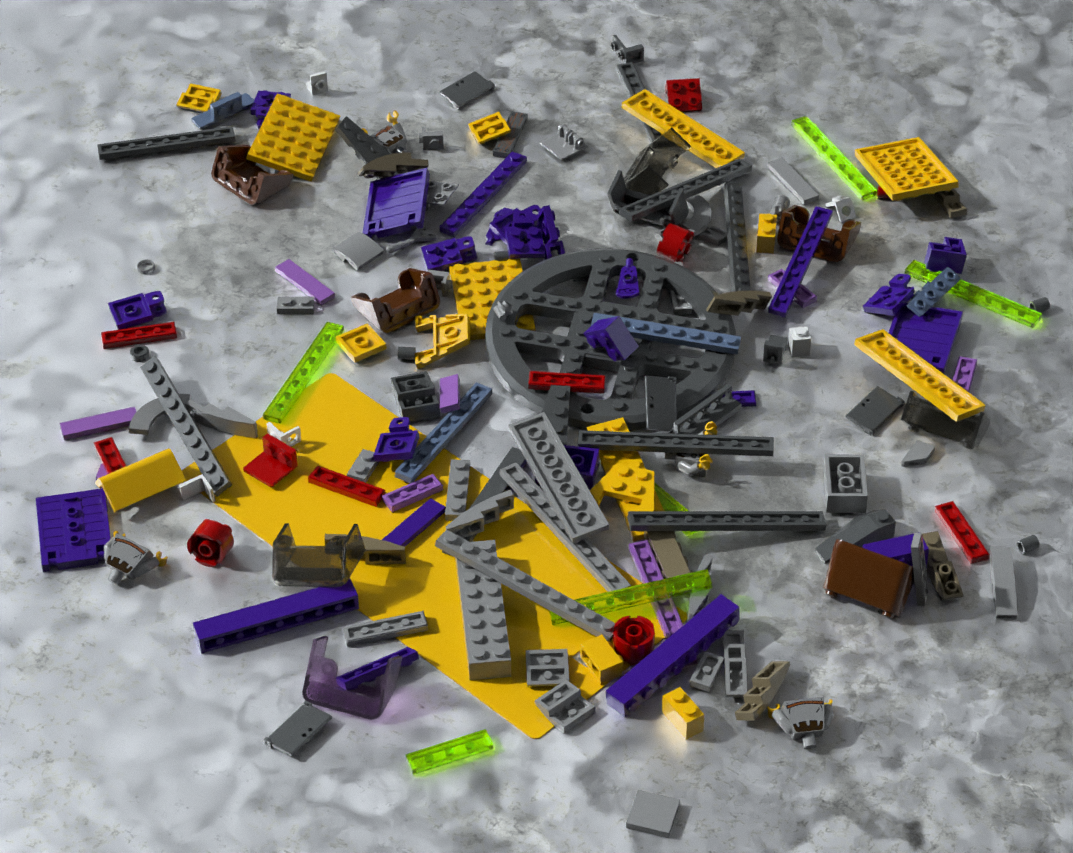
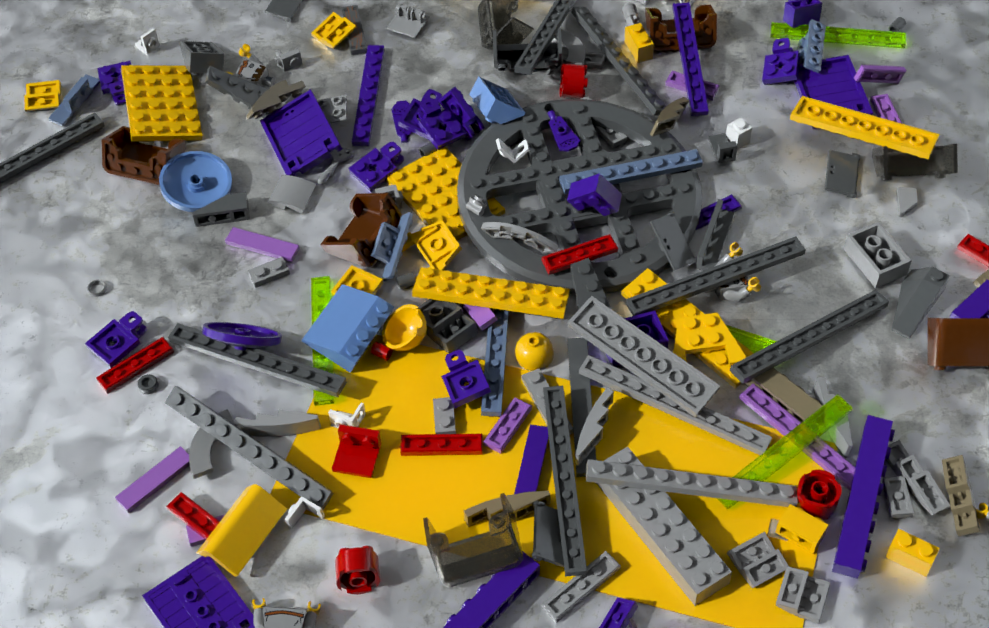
camera: 25 degrees left, 10 degrees up
none -> medium blue dish [159,151,232,212]
none -> dark grey plate [168,323,347,397]
none -> dark grey slope [180,41,224,75]
none -> dark grey slope [192,192,250,227]
none -> dark purple dish [202,322,282,350]
none -> medium blue slope [302,284,394,373]
none -> sand blue bracket [371,212,413,281]
none -> red hinge [371,341,393,361]
none -> yellow cylinder [382,304,427,351]
none -> yellow plate [412,267,570,319]
none -> medium blue slope [469,76,526,124]
none -> light grey tile [481,222,558,254]
none -> white bracket [496,138,530,163]
none -> yellow cylinder [515,332,554,371]
none -> dark grey door [532,501,564,567]
none -> dark grey plate [543,386,587,577]
none -> medium lavender tile [854,65,907,84]

